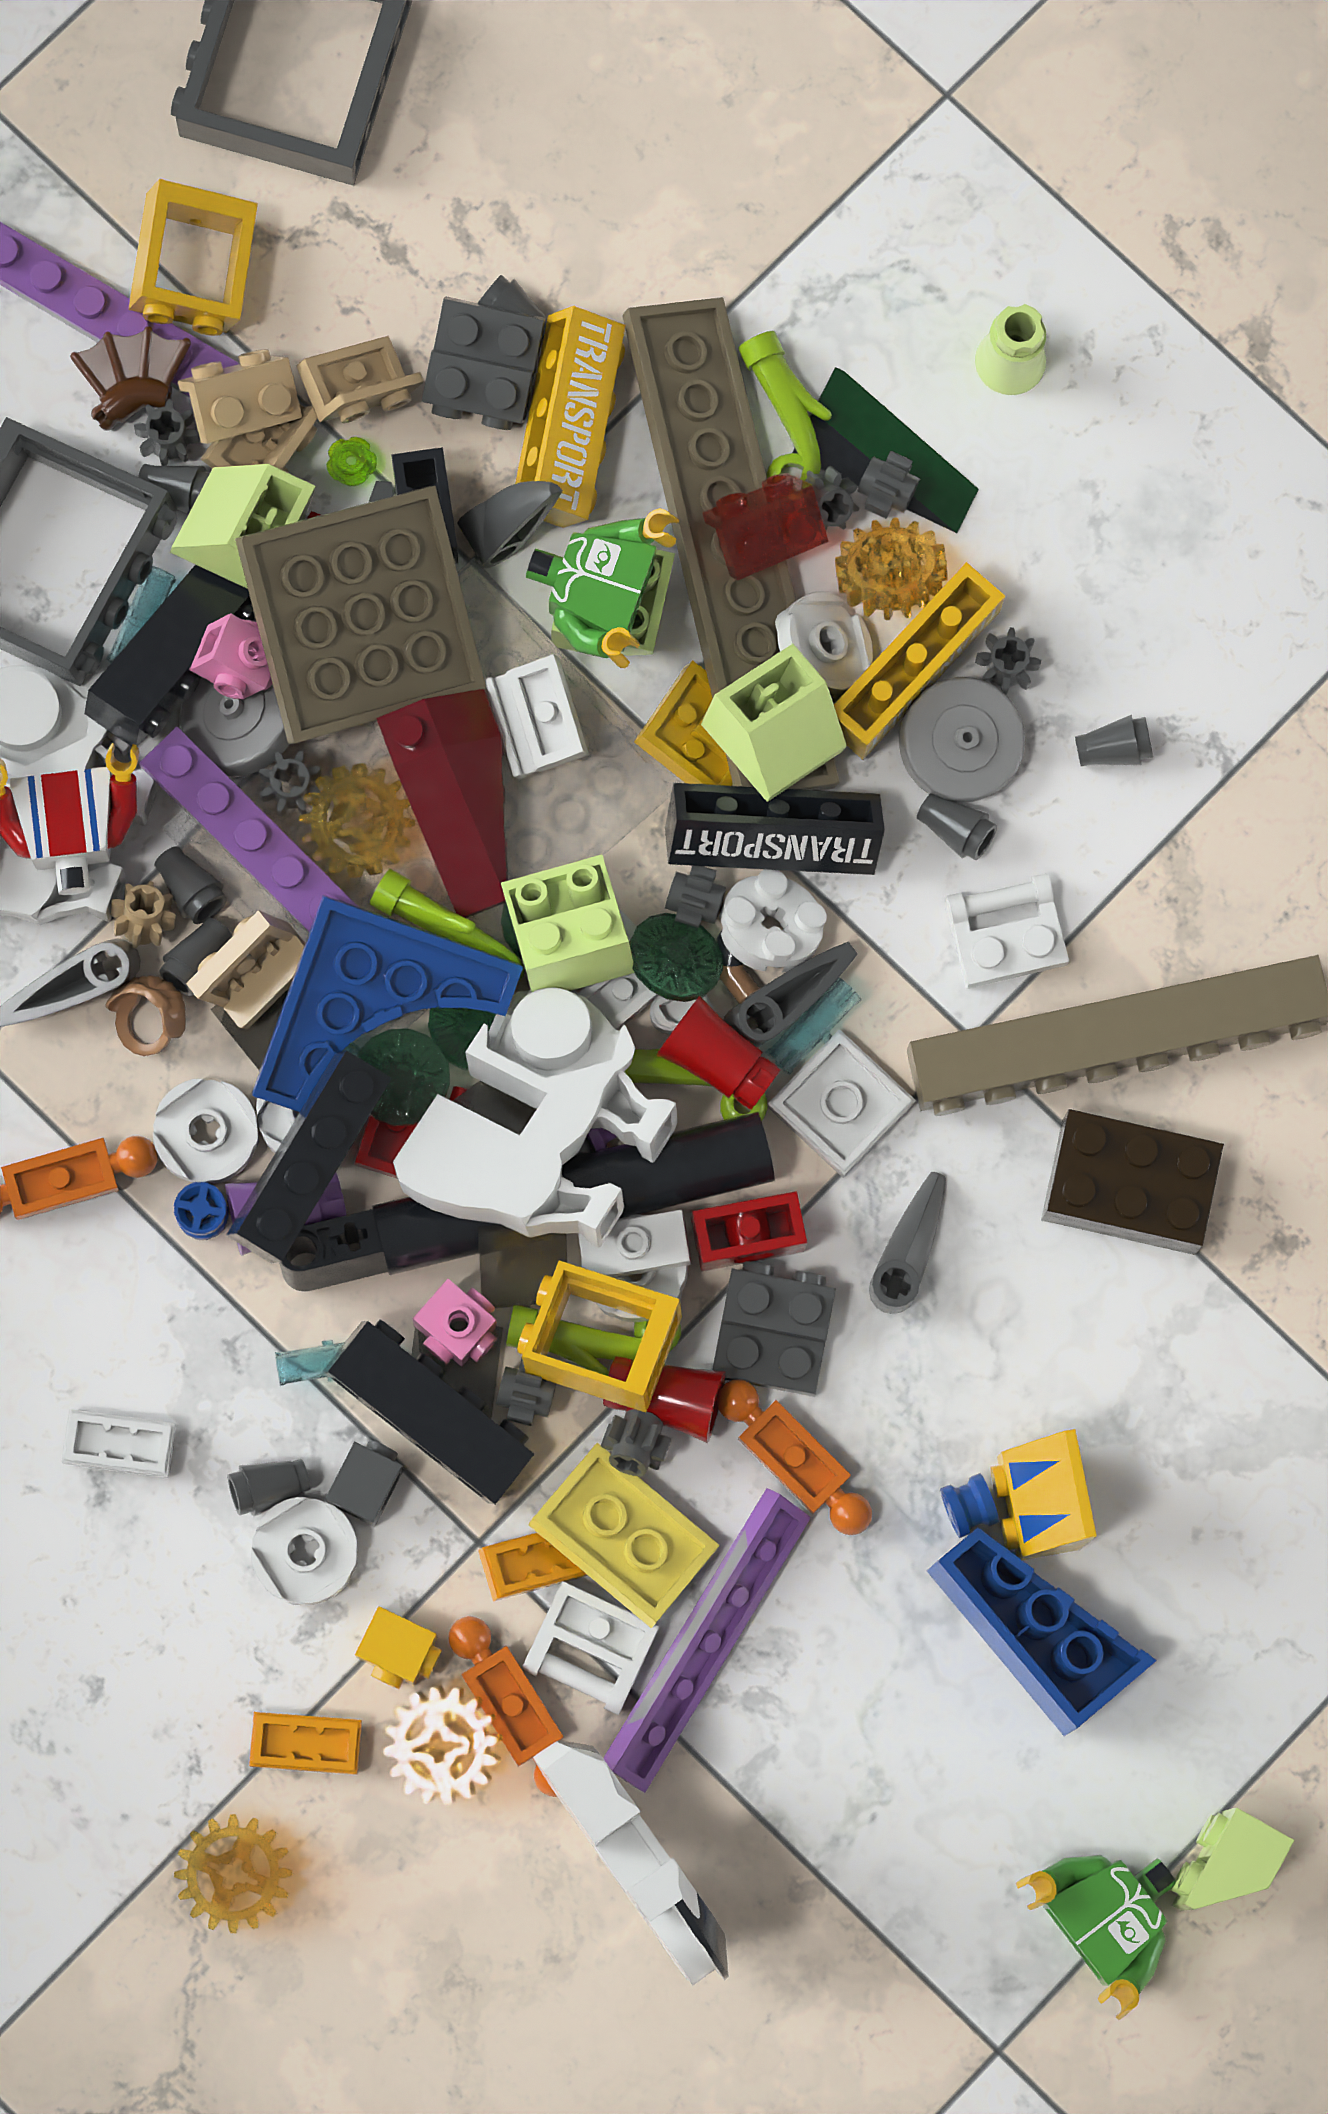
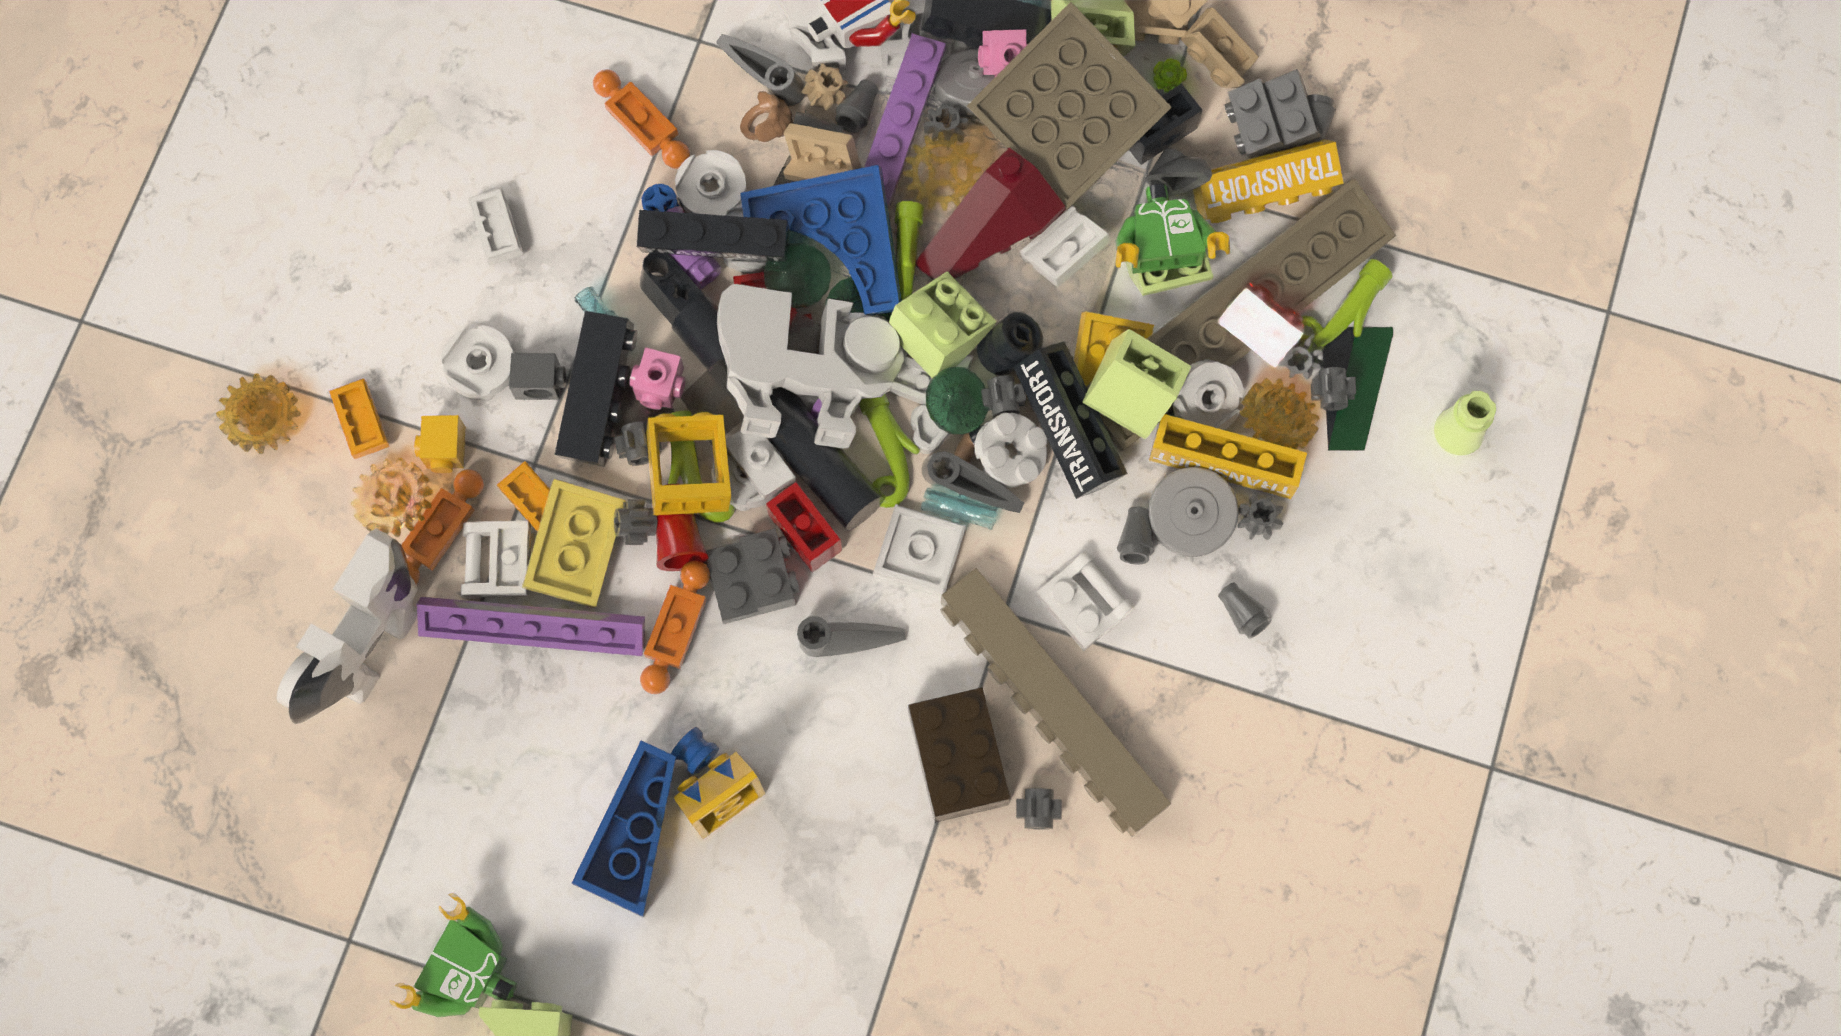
camera: 70 degrees right, 5 degrees down
dark grey cone [227,1459,310,1517] -> none
red plant [656,996,781,1110] -> none
none -> black wheel [977,312,1043,376]
none -> dark grey gear [1016,788,1062,830]

